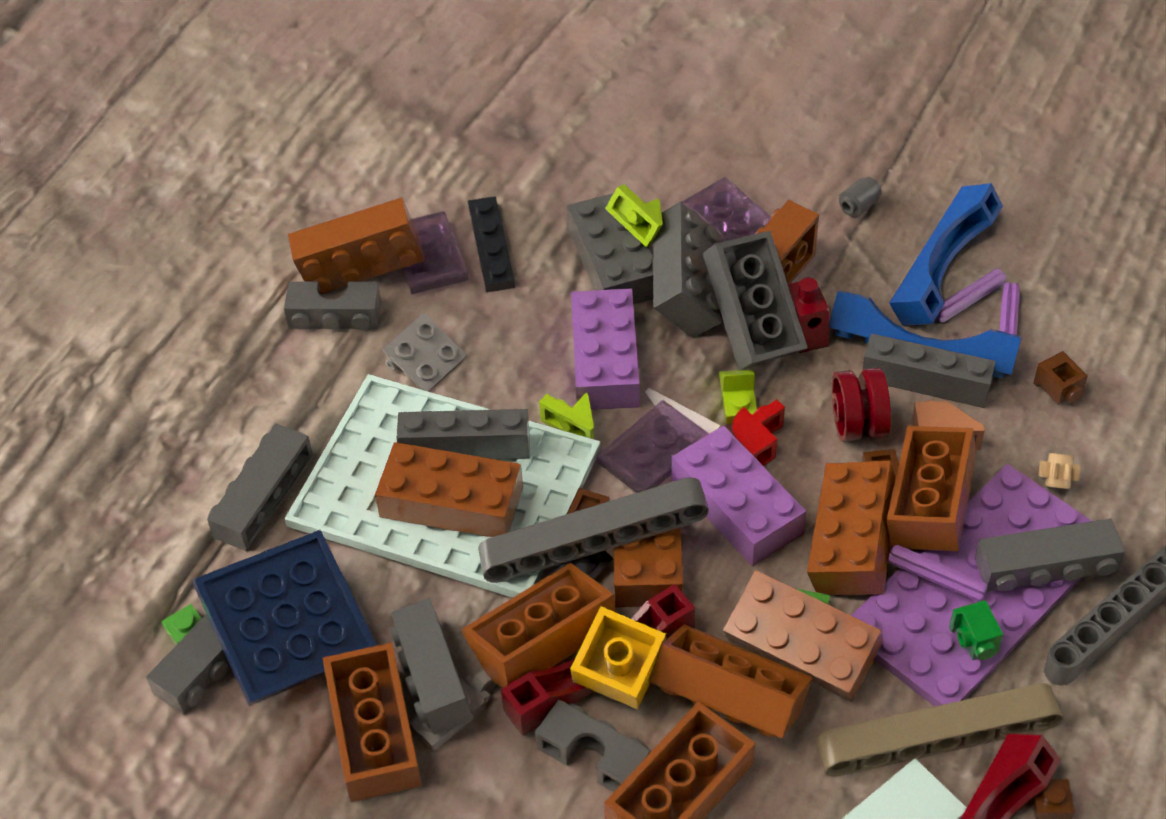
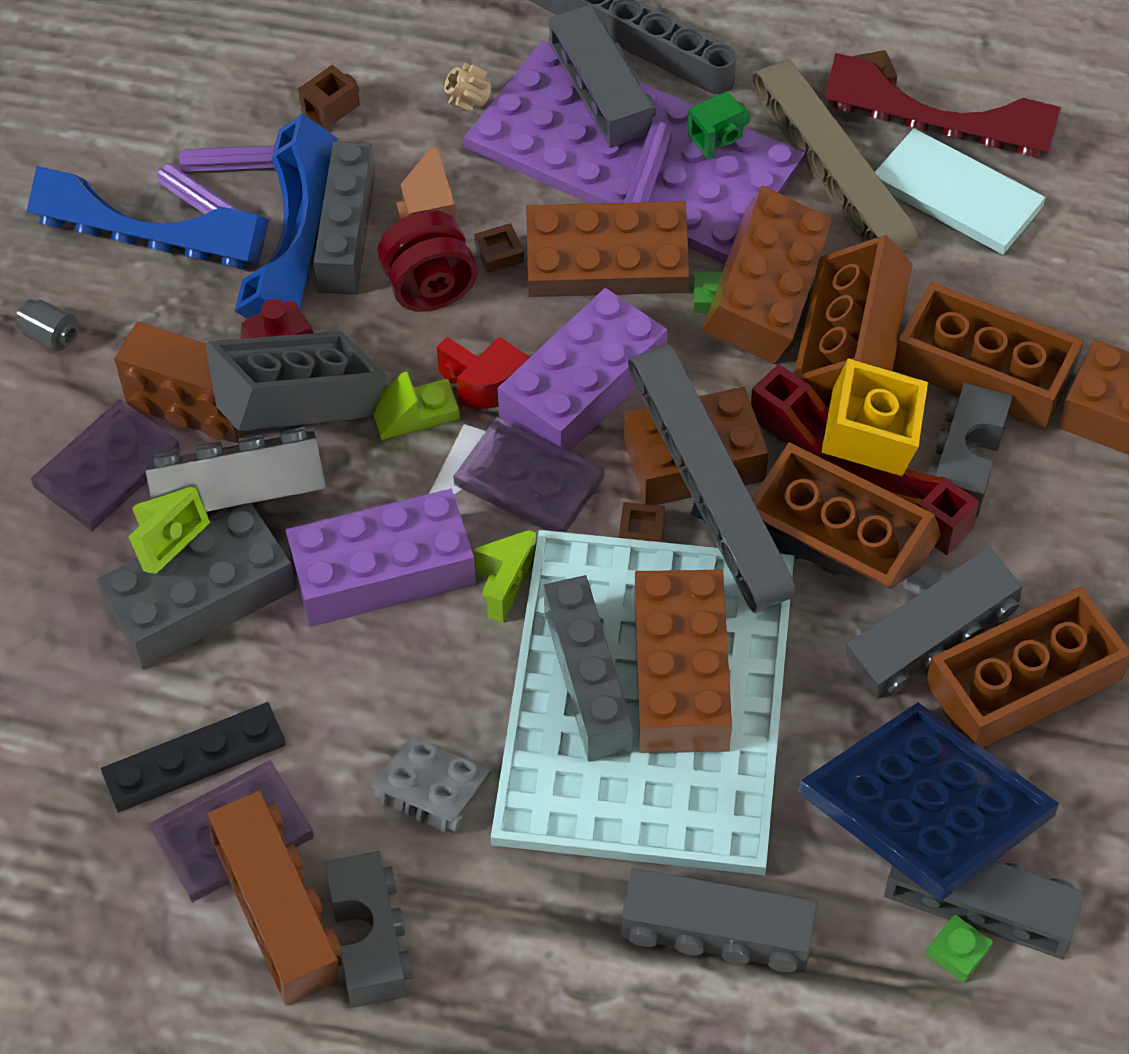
camera: 105 degrees left, 5 degrees up
dark orange brick [887,426,976,551] -> none

